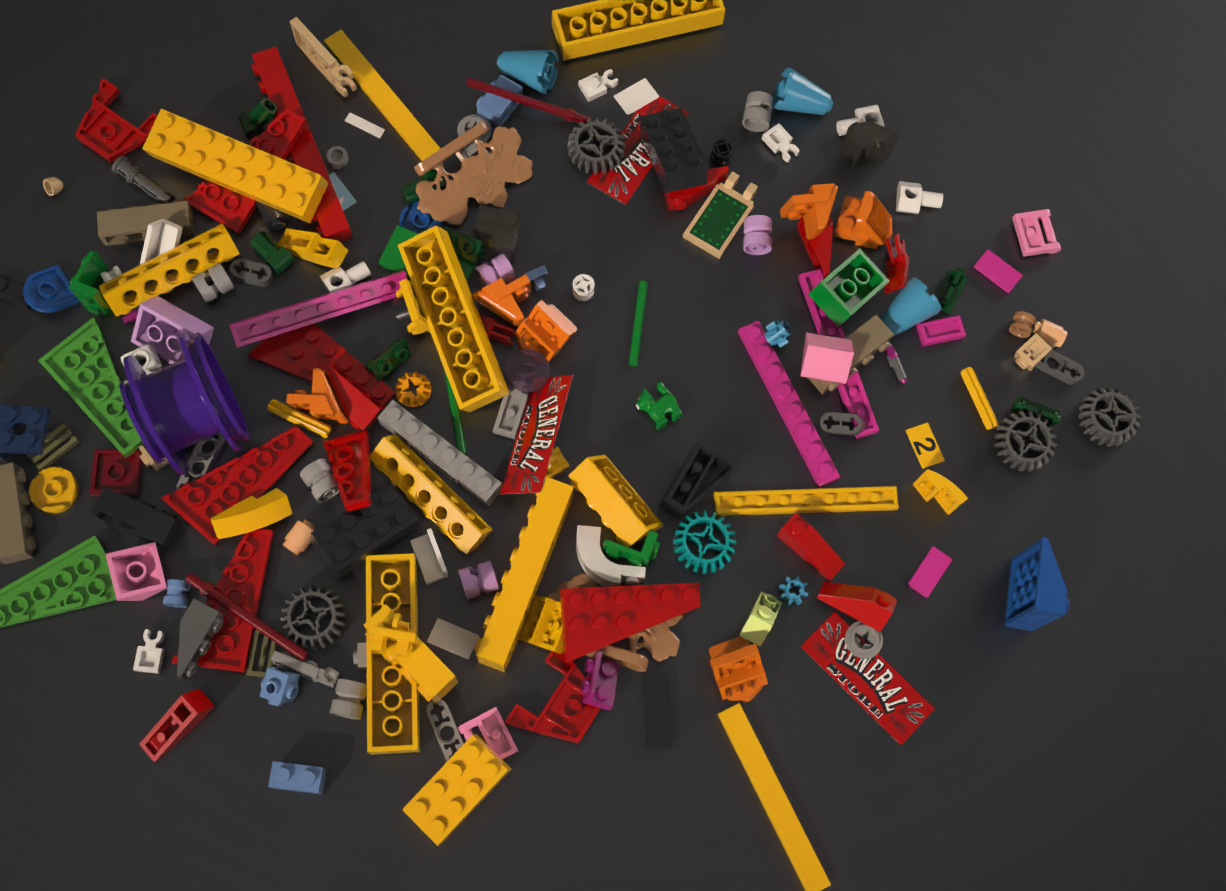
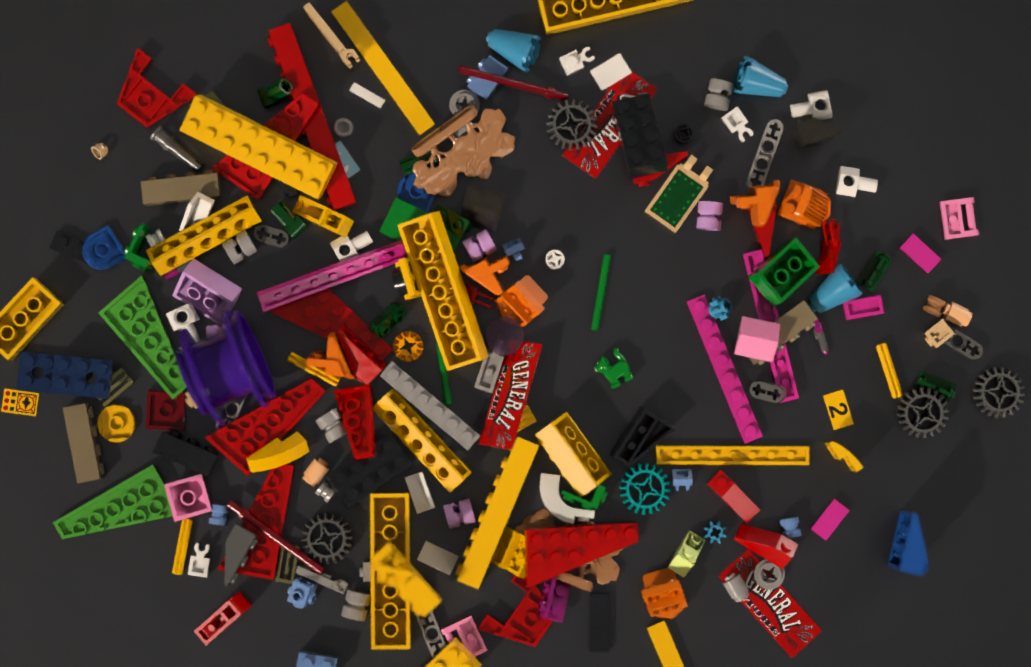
camera: 10 degrees right, 15 degrees up
none -> yellow axle [172,518,193,575]
none -> light grey wheel [315,480,335,503]
none -> medium blue tile [672,469,693,491]
none -> light grey brick [723,572,749,603]
none -> light grey beam [746,119,784,187]
none -> medium blue wheel [779,516,802,538]

